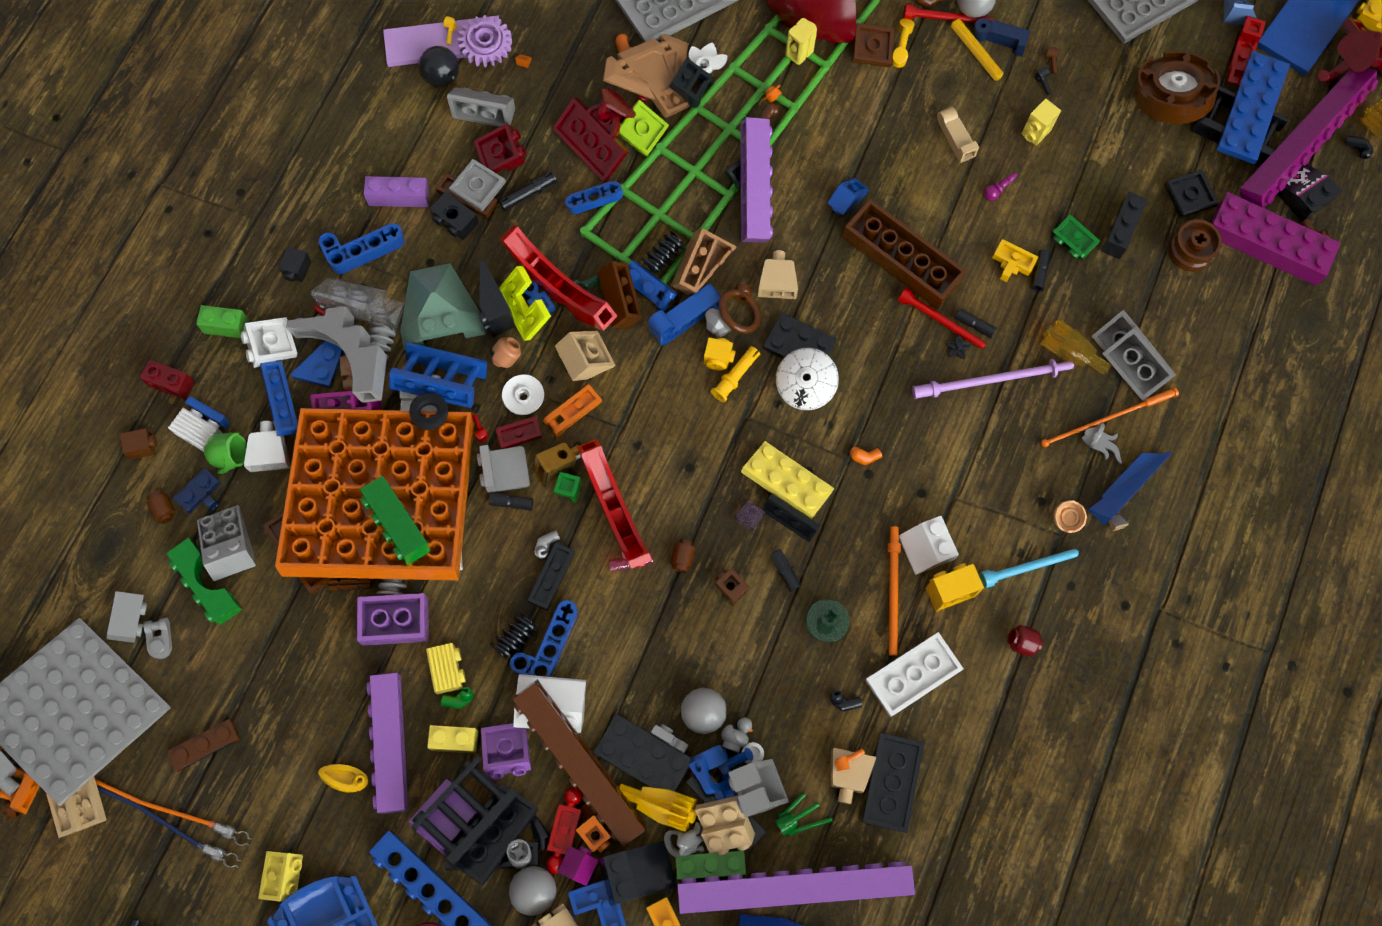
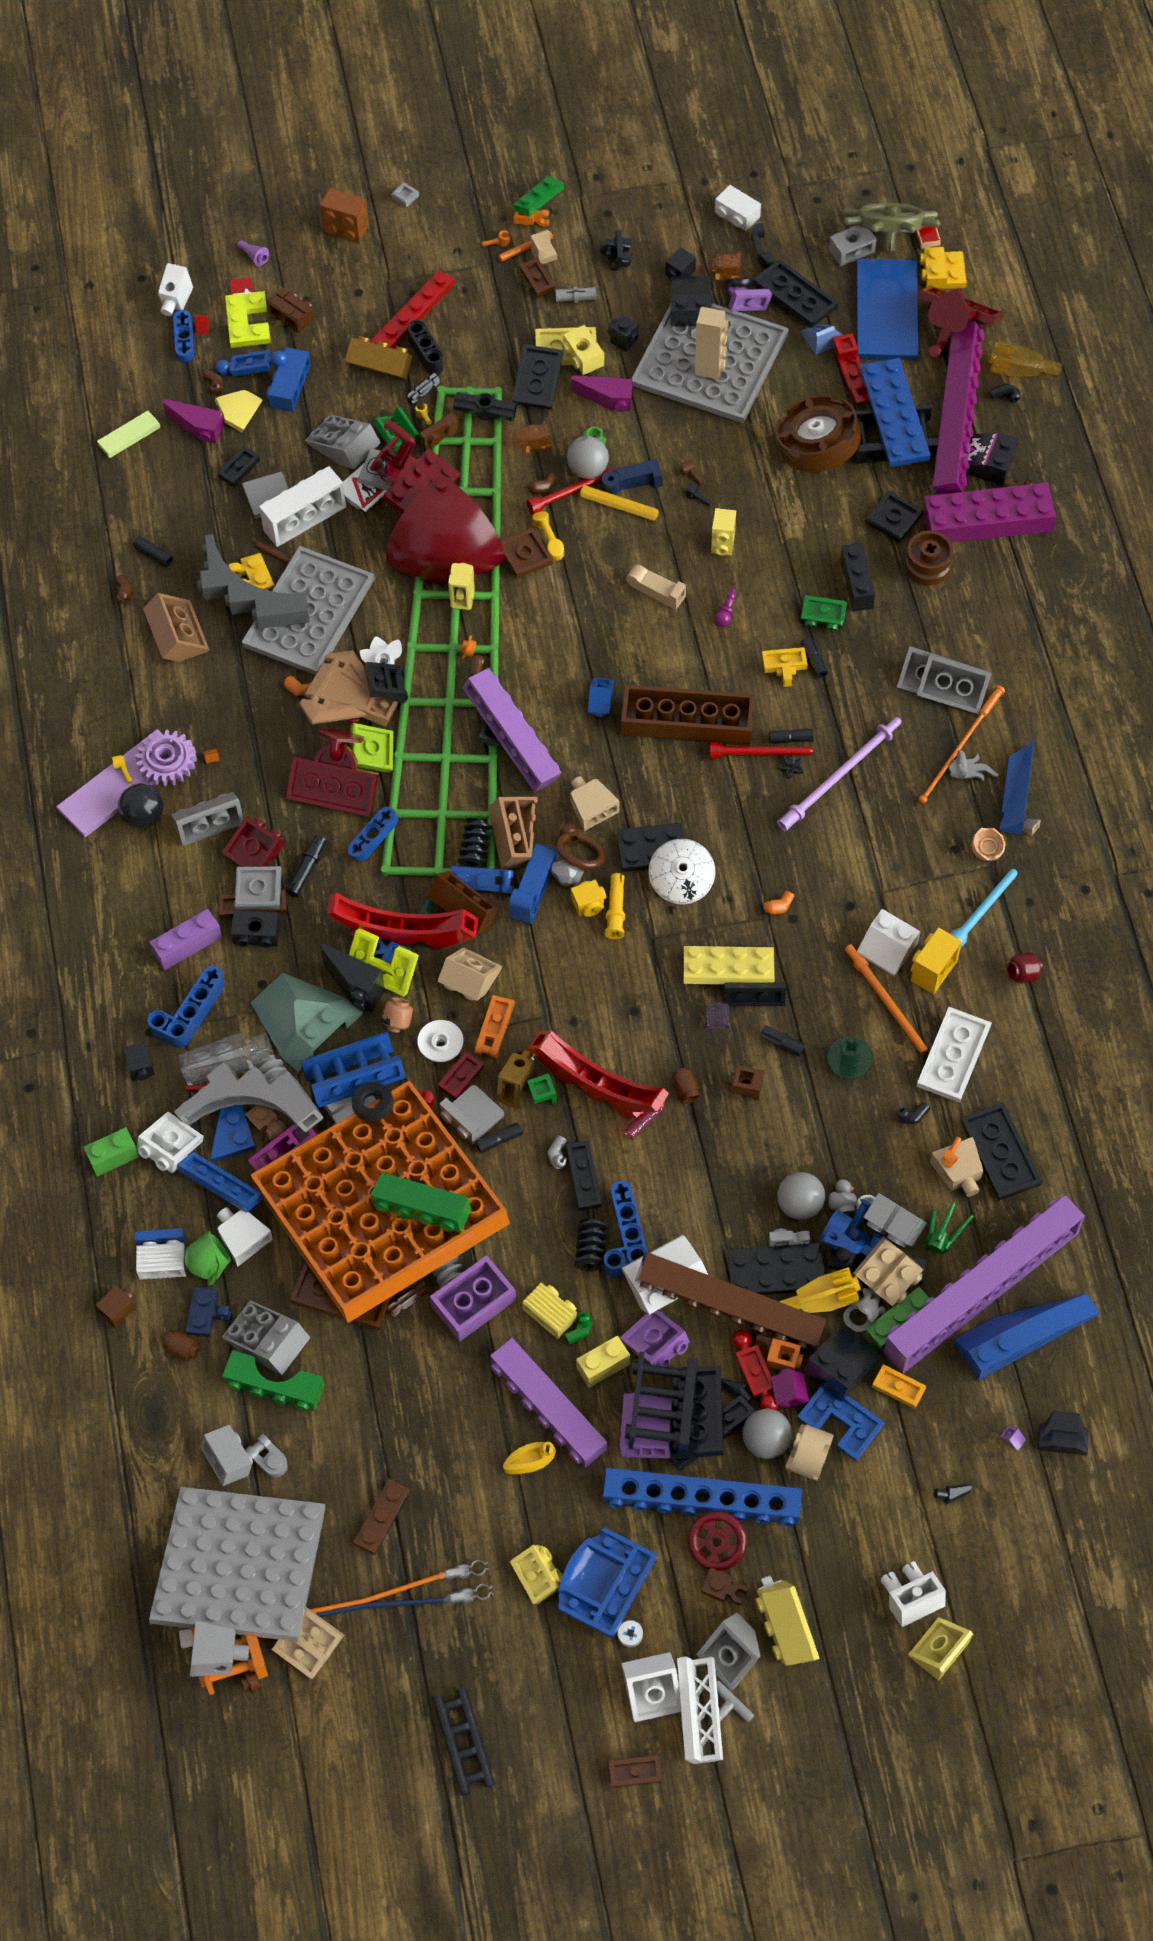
camera: 30 degrees left, 10 degrees down
dark red brick [140,360,195,400] -> none
light grey wheel [507,839,532,868] -> none
clear yellow piece [1040,319,1111,375] -> none

